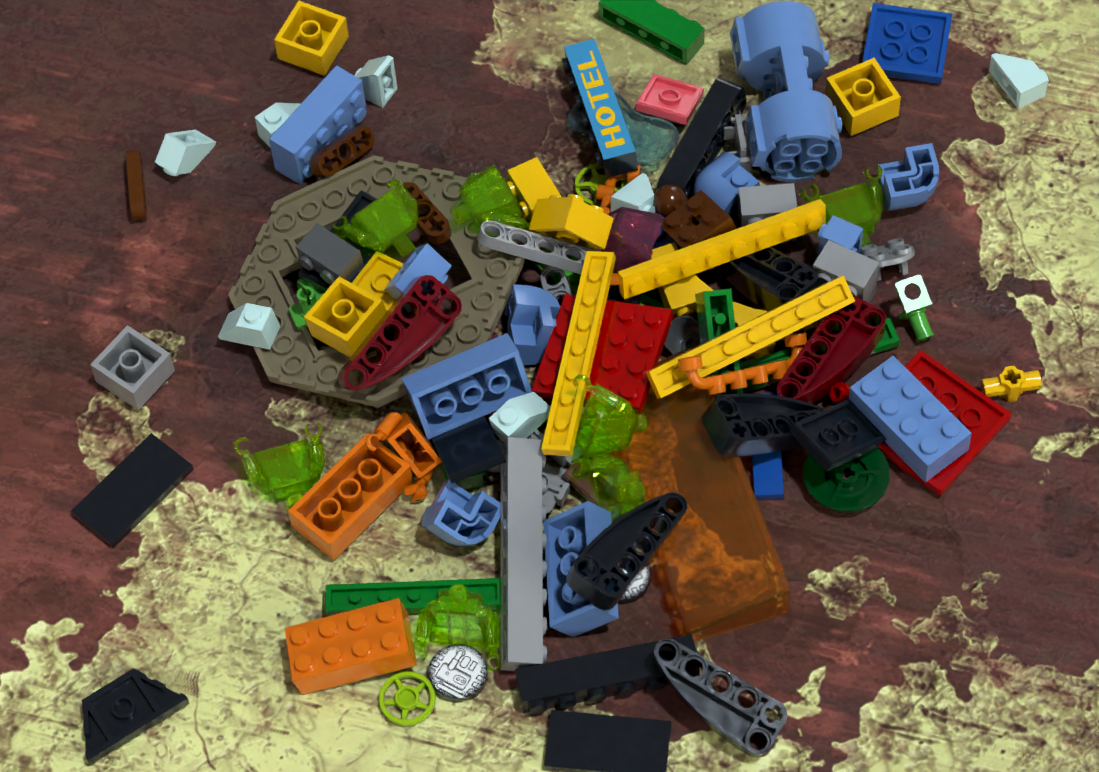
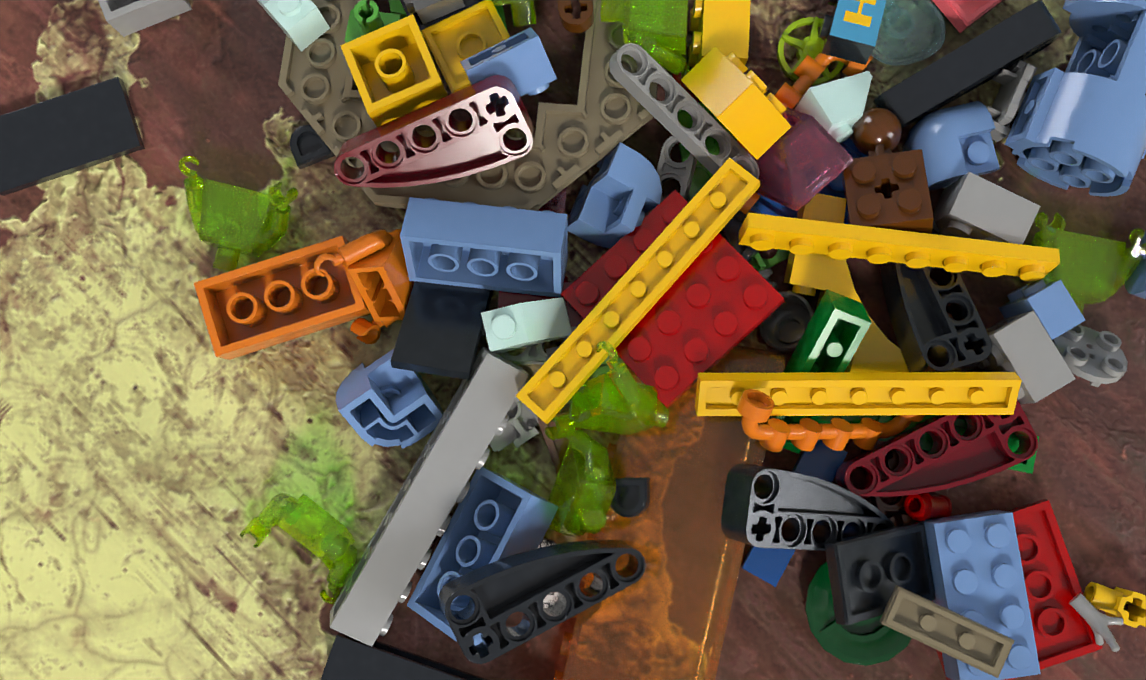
camera: 25 degrees right, 25 degrees up
orange brick [284,598,417,695] -> none
green plate [325,578,501,616] -> none
lime wheel [379,671,436,726] -> none
tile [428,644,488,703] -> none
bracket [894,275,934,342] -> none
none -> black tile [290,125,335,169]
none -> black tile [609,477,650,518]
none -> dark tan tile [879,585,1015,678]
none -> light grey bar [1069,593,1124,652]

